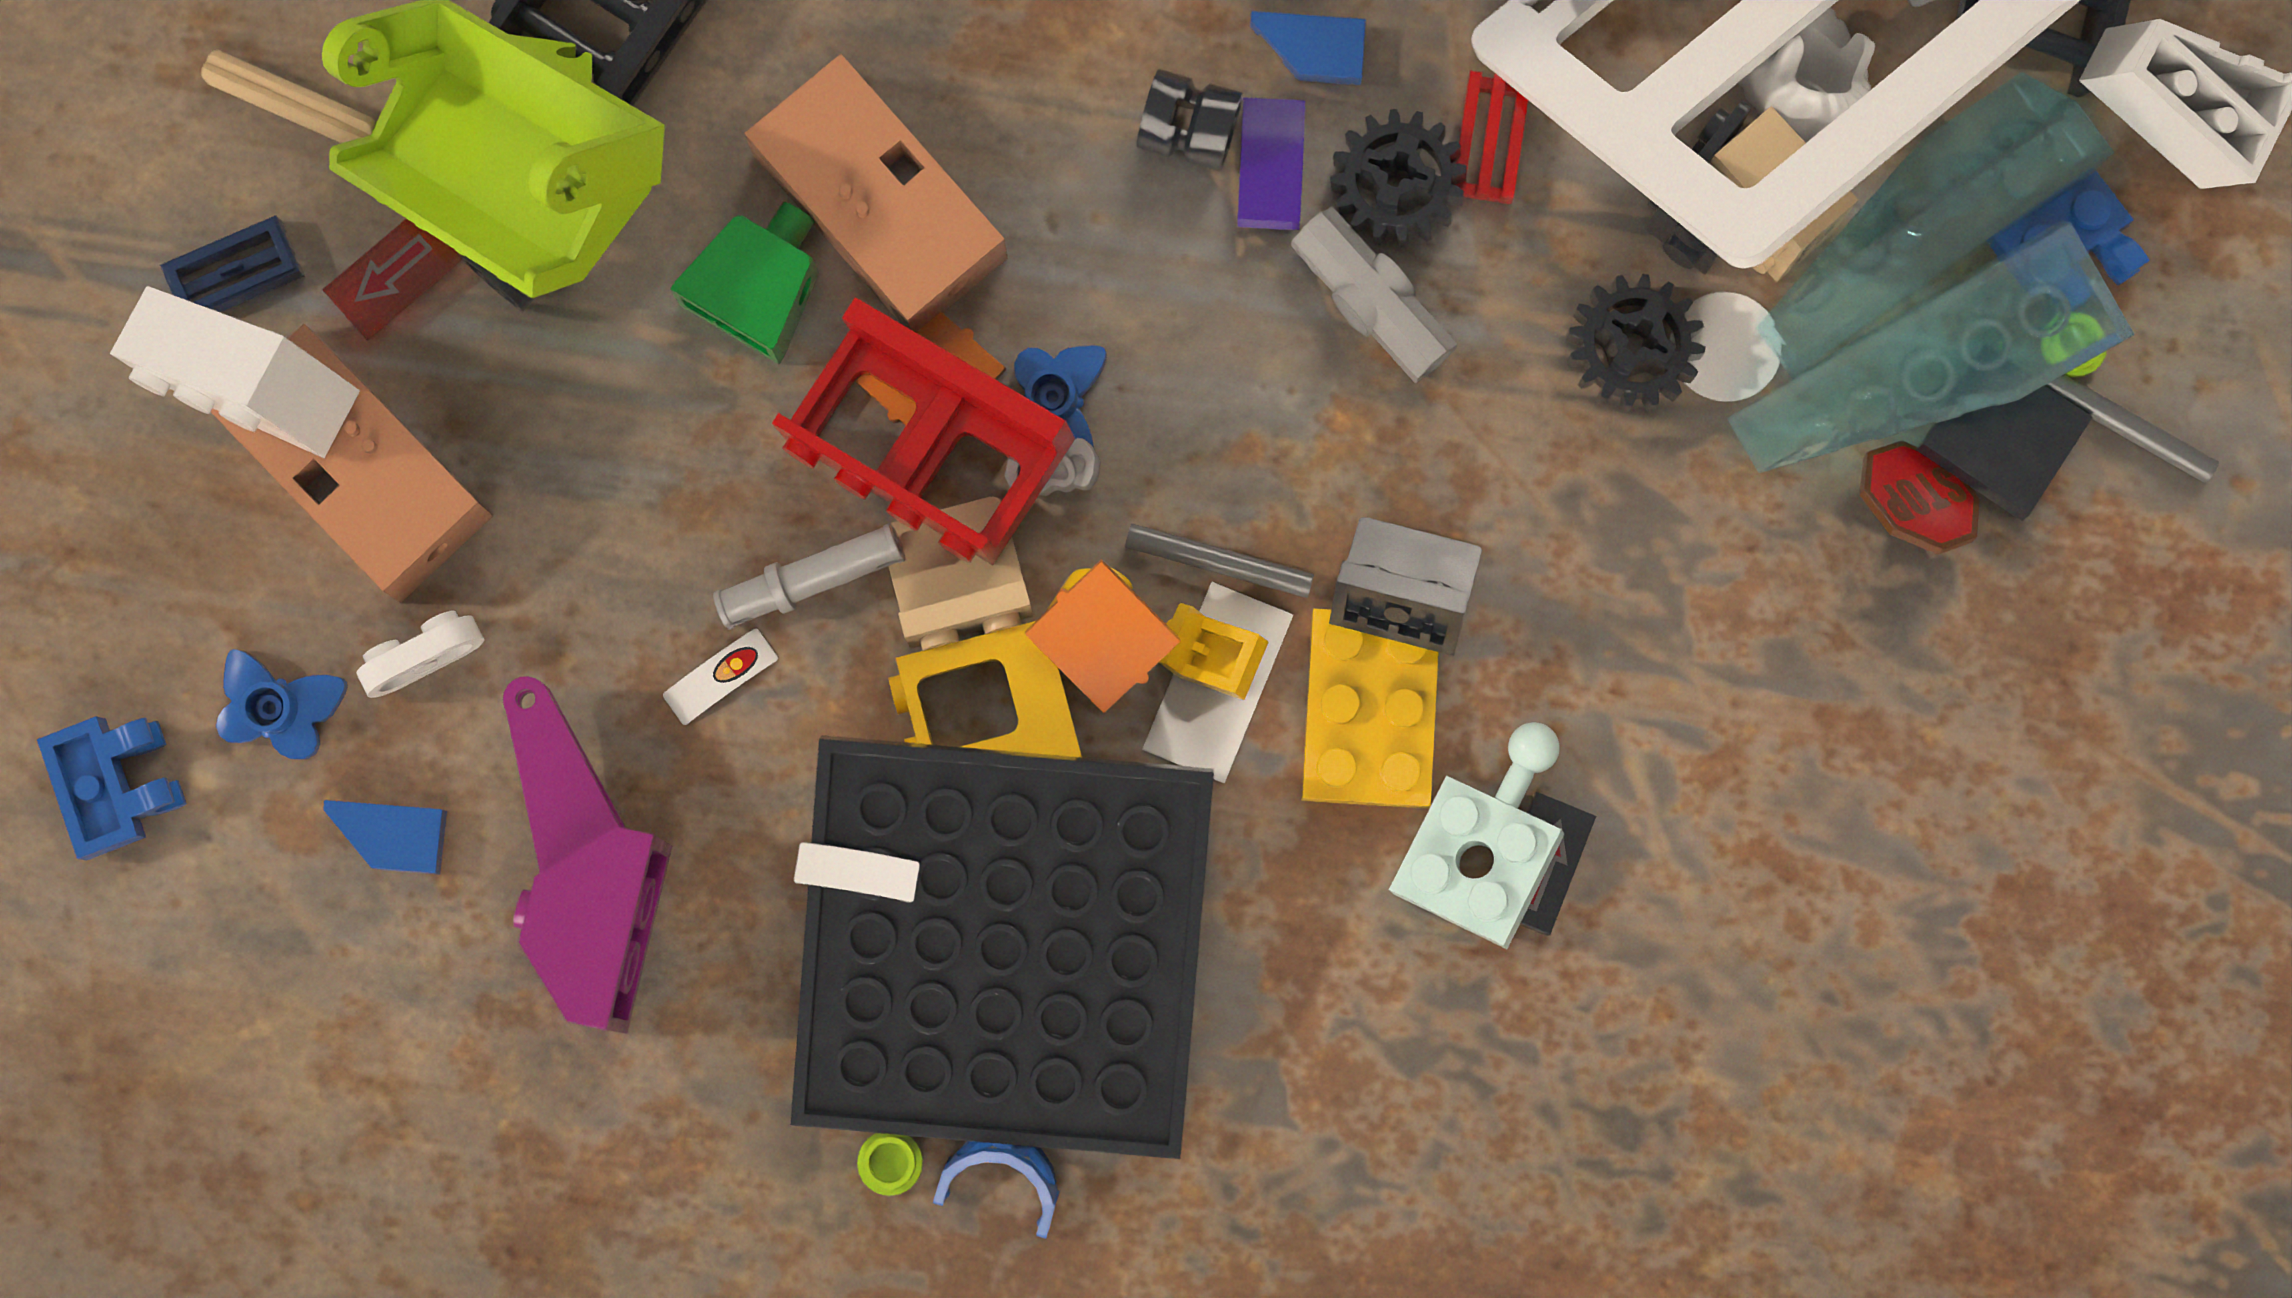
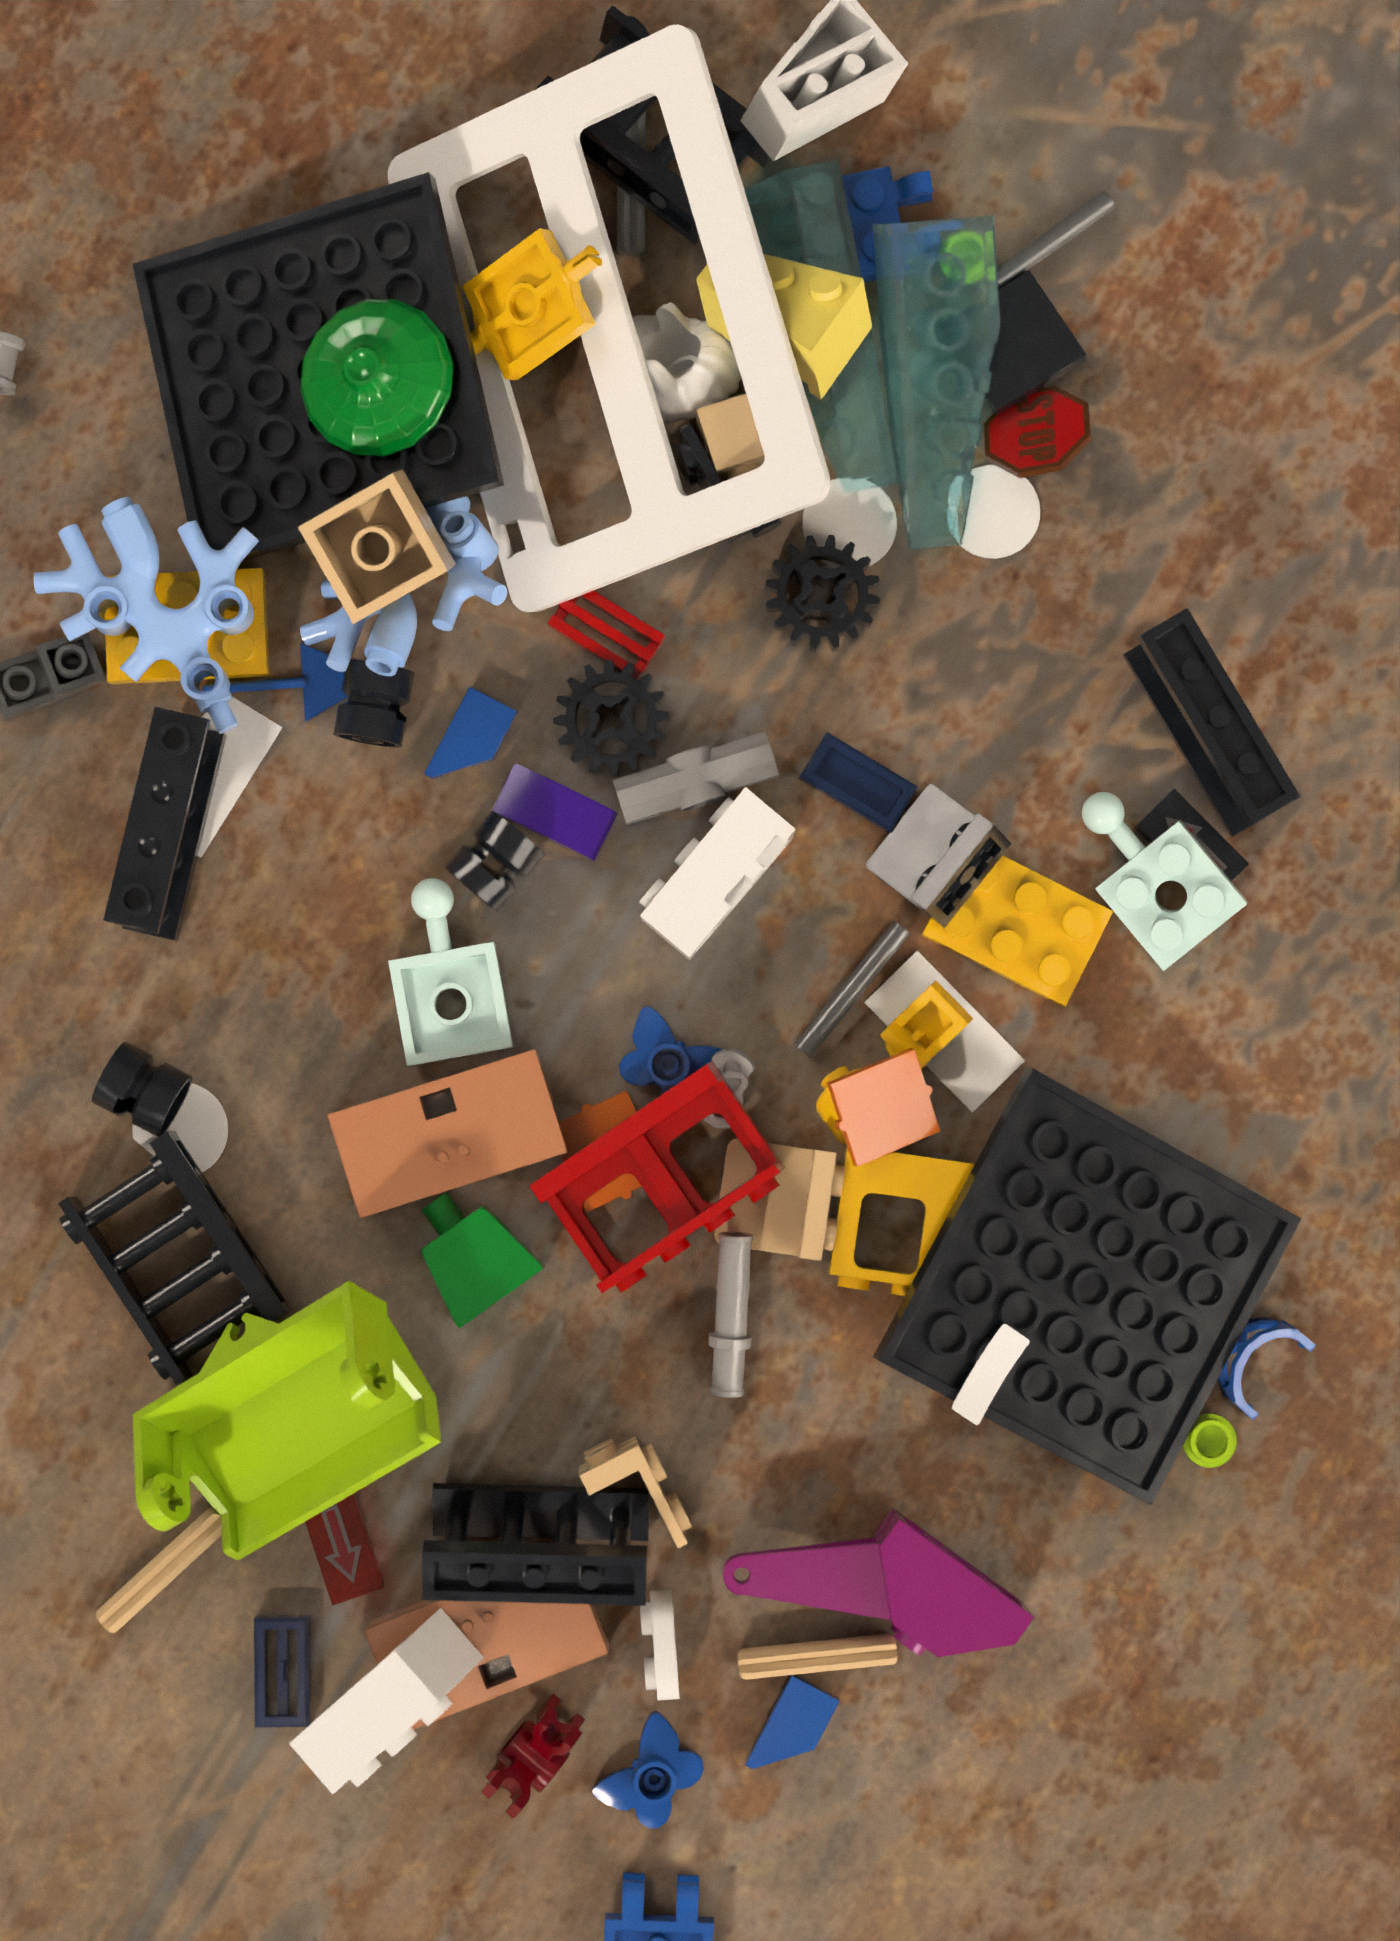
camera: 70 degrees left, 5 degrees up
white sticker [663,629,778,725] -> none
none -> light aqua plate [388,878,514,1067]
none -> black fence [422,1483,649,1606]
none -> dark red pin [481,1694,585,1819]
none -> tan bracket [579,1436,692,1549]
none -> white wedge [639,787,796,960]
none -> light yellow wedge [696,254,872,400]
none -> tan axle [737,1633,898,1680]
none -> dark blue tile [799,732,918,833]
none -> white sticker [946,465,1040,559]
none -> black fence [1123,608,1301,837]

